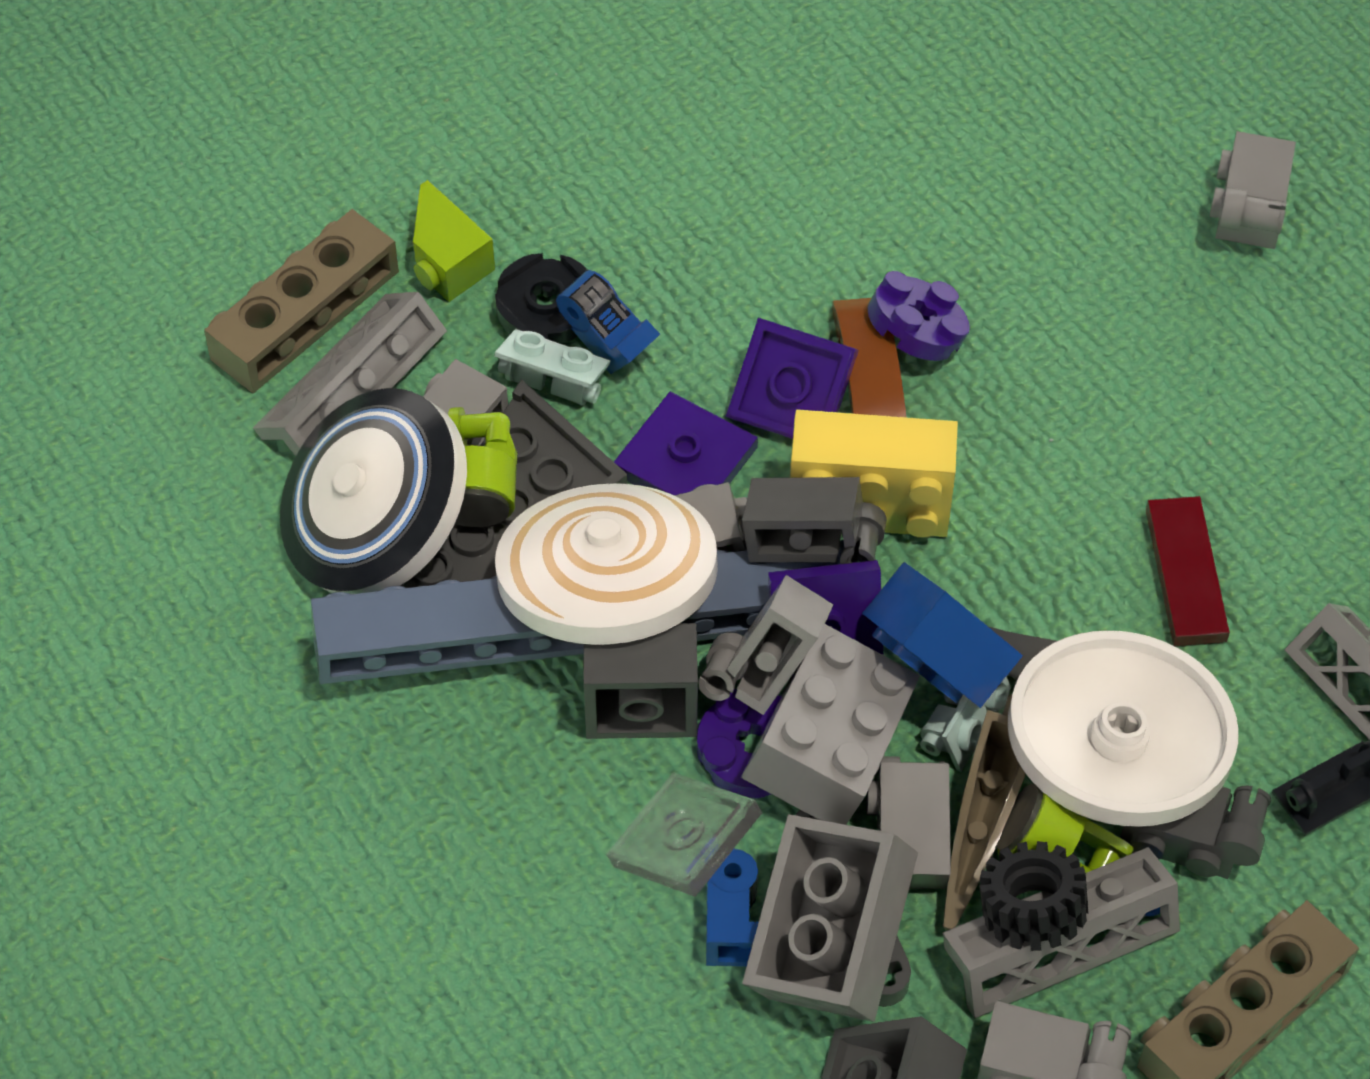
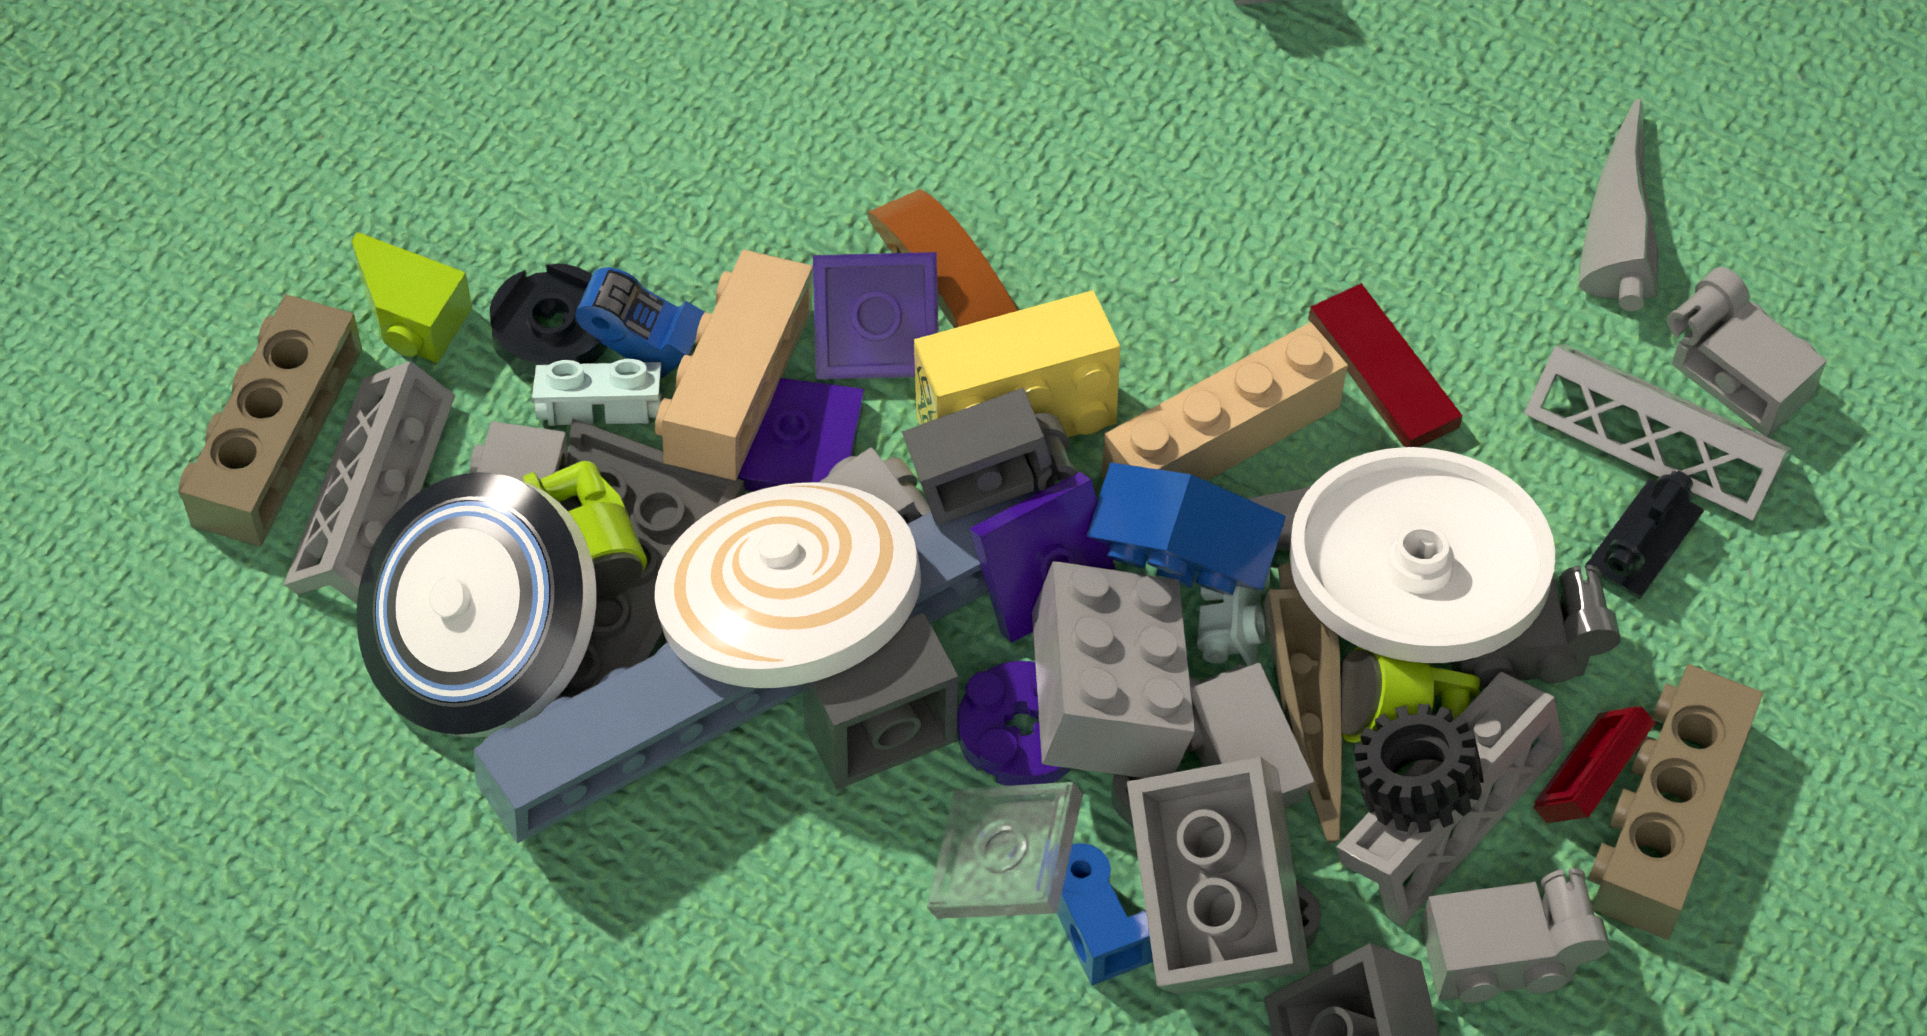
camera: 25 degrees left, 0 degrees up
light grey hinge [698,575,833,715] -> none
dark purple plate [868,271,970,361] -> none
none -> tan brick [655,249,813,481]
none -> tan brick [1101,322,1348,481]
none -> dark red tile [1533,706,1656,823]

